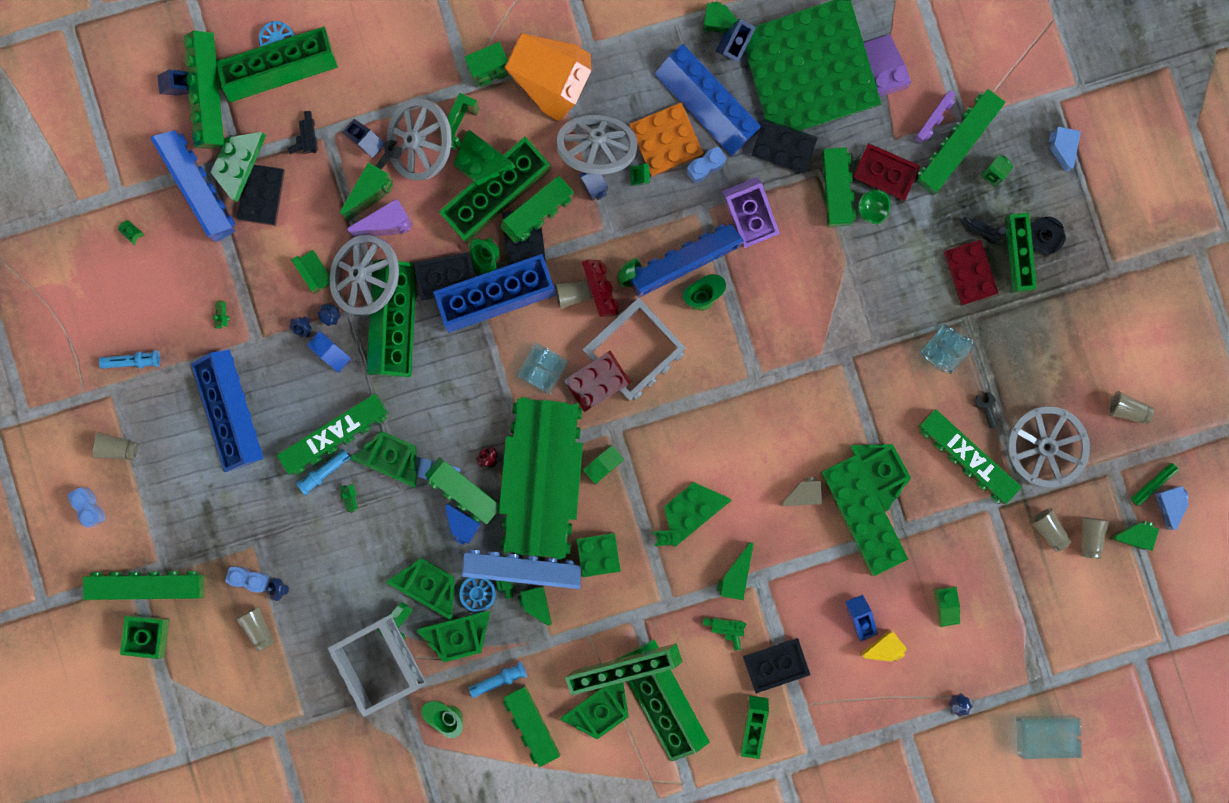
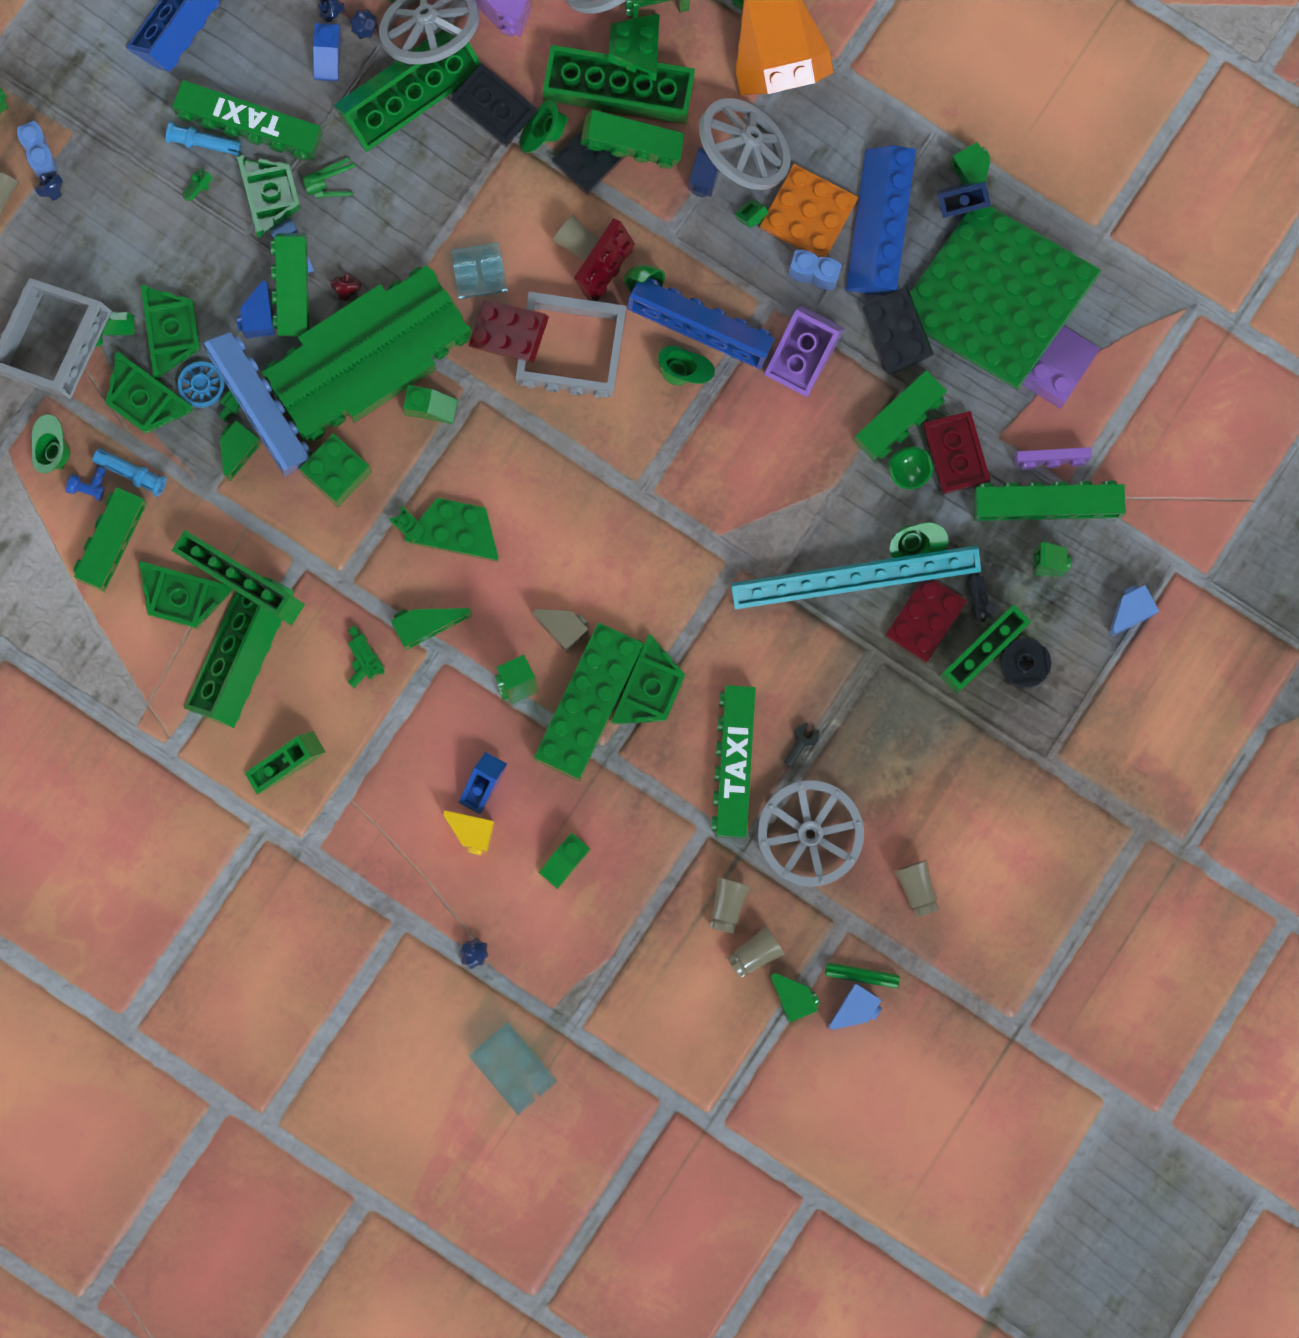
camera: 45 degrees right, 5 degrees down
blue slope [434,254,556,333] -> none
black plate [743,638,811,694] -> none
clear light blue plate [920,324,975,374] -> none
none -> blue piece [66,467,106,501]
none -> green plant [303,157,356,199]
none -> green brick [495,654,538,705]
none -> teal plate [731,545,981,609]
none -> green piece [889,522,948,558]

